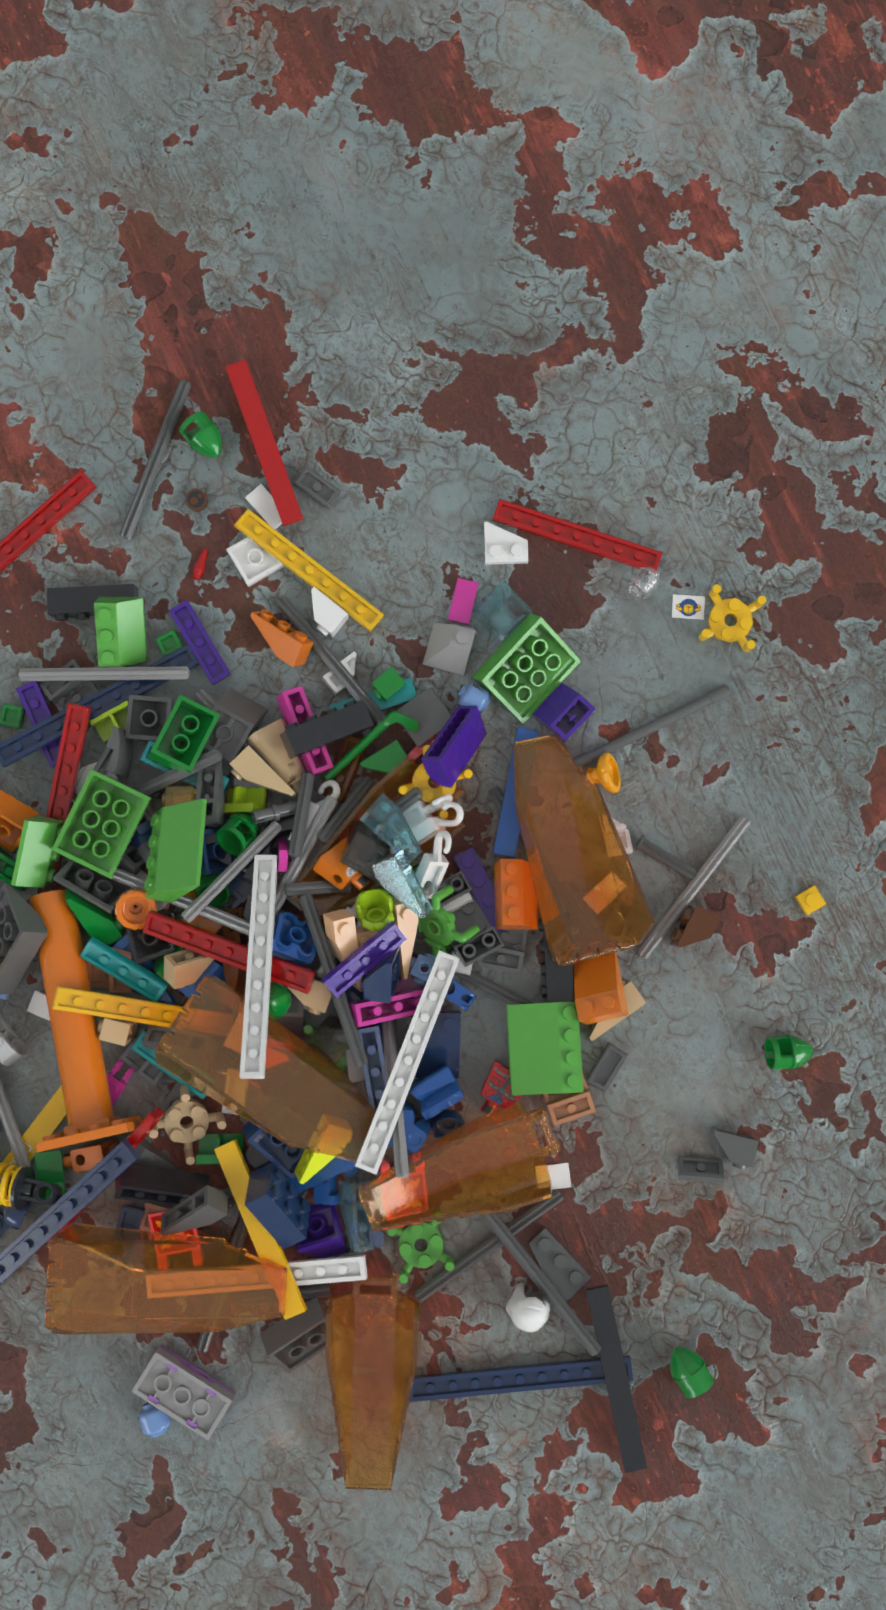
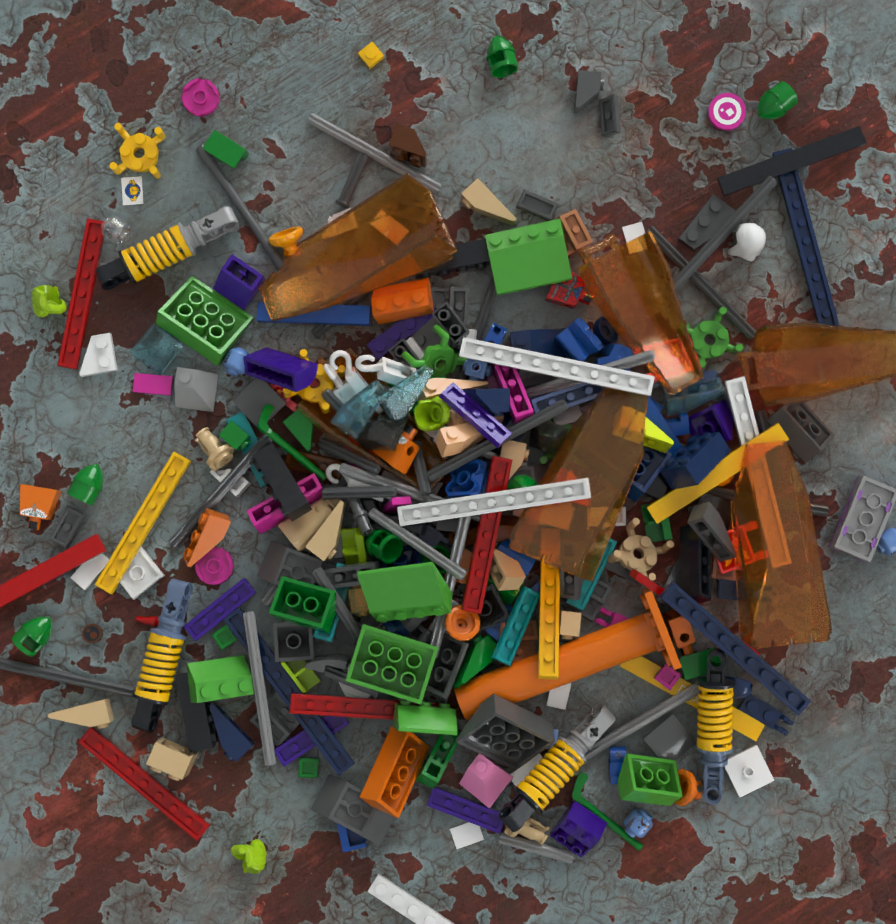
camera: 100 degrees left, 0 degrees up
white slope [311,587,349,637] -> none
orange slope [573,950,629,1025] -> none
none -> orange torso [20,484,62,530]
none -> lime hair [31,285,67,318]
none -> tan slope [48,698,114,729]
none -> green helmet [66,464,104,506]
none -> piece [95,207,239,290]
none -> piece [131,578,193,733]
none -> tan brick [146,738,198,781]
none -> dark pink tile [182,78,220,117]
none -> tan piece [195,427,234,472]
none -> dark pink tile [195,547,234,585]
none -> green panel [203,129,249,169]
none -> dark blue slope [209,702,255,762]
none -> dark pink tile [654,663,681,690]
none -> dark pink tile [708,93,746,131]

